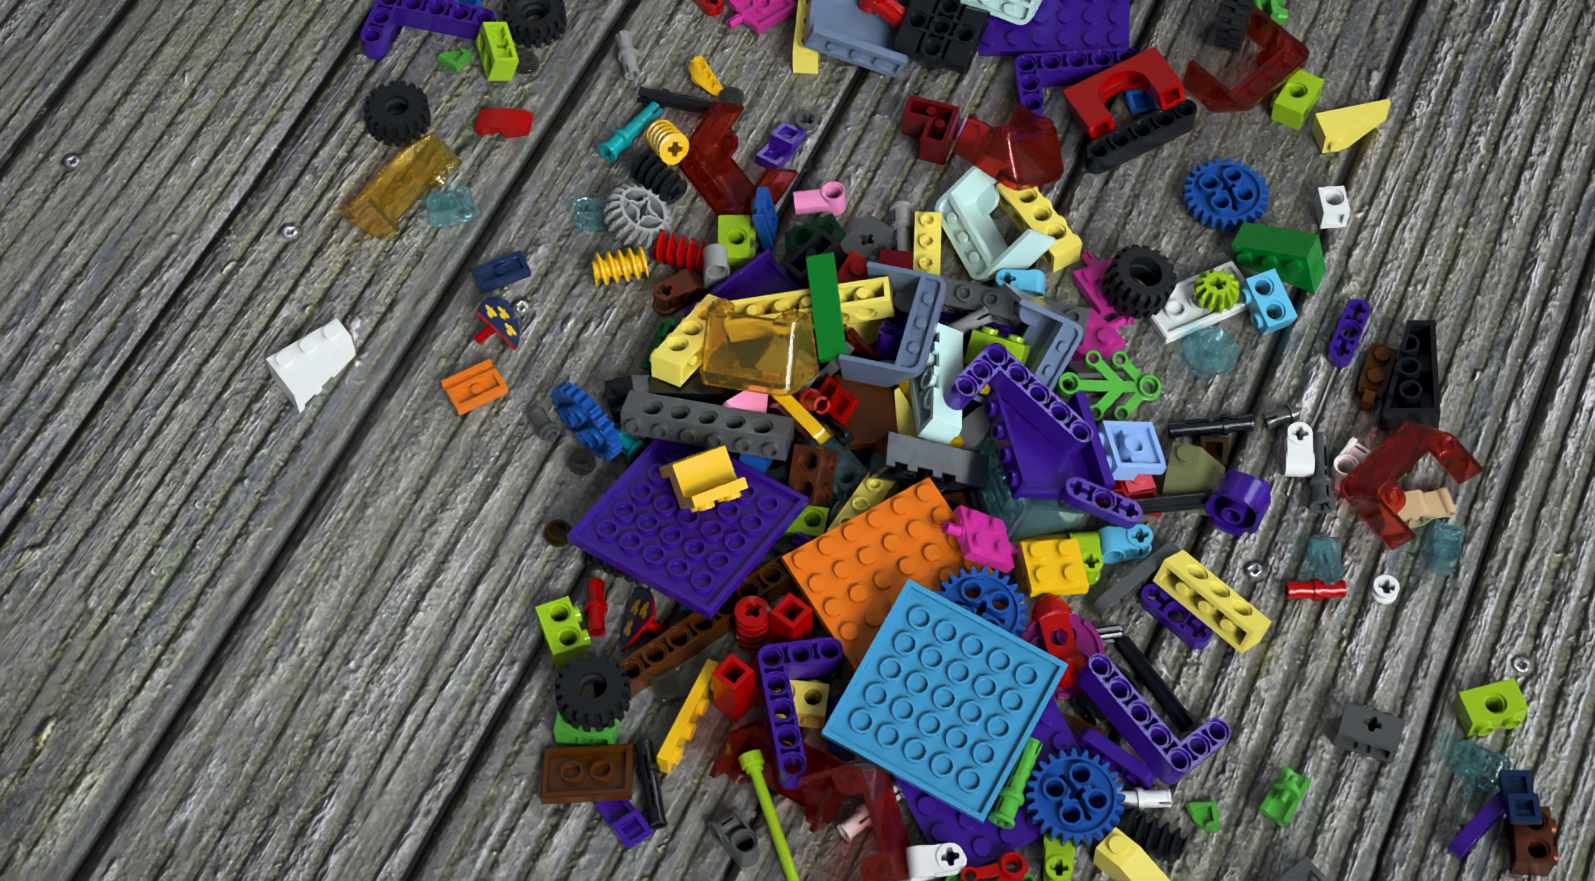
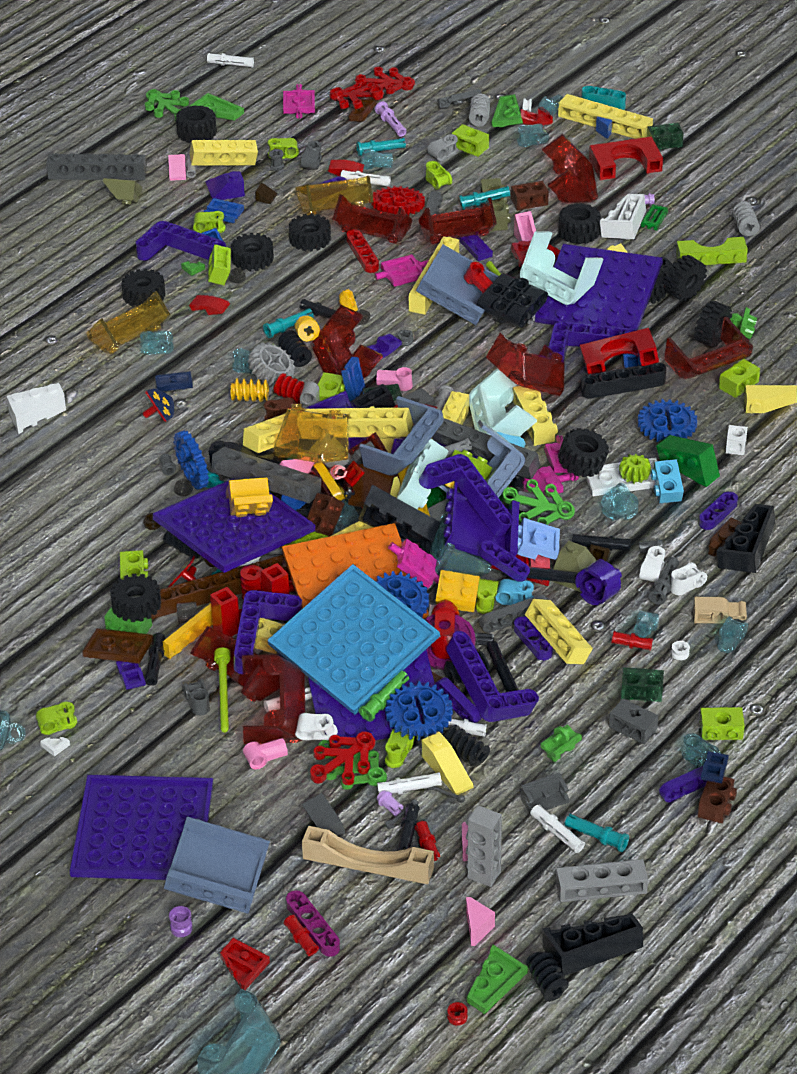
camera: 15 degrees right, 15 degrees down
orange plate [440,358,508,416] -> none
red pin [585,578,608,637] -> none
light grey pin [615,30,641,80] -> none
green tile [806,252,847,363] -> none
dark red brick [902,95,960,165] -> none
bright green tile [1185,801,1220,833] -> none
clear red windscreen [1340,421,1484,551] -> none
none -> clear green brick [621,667,664,702]

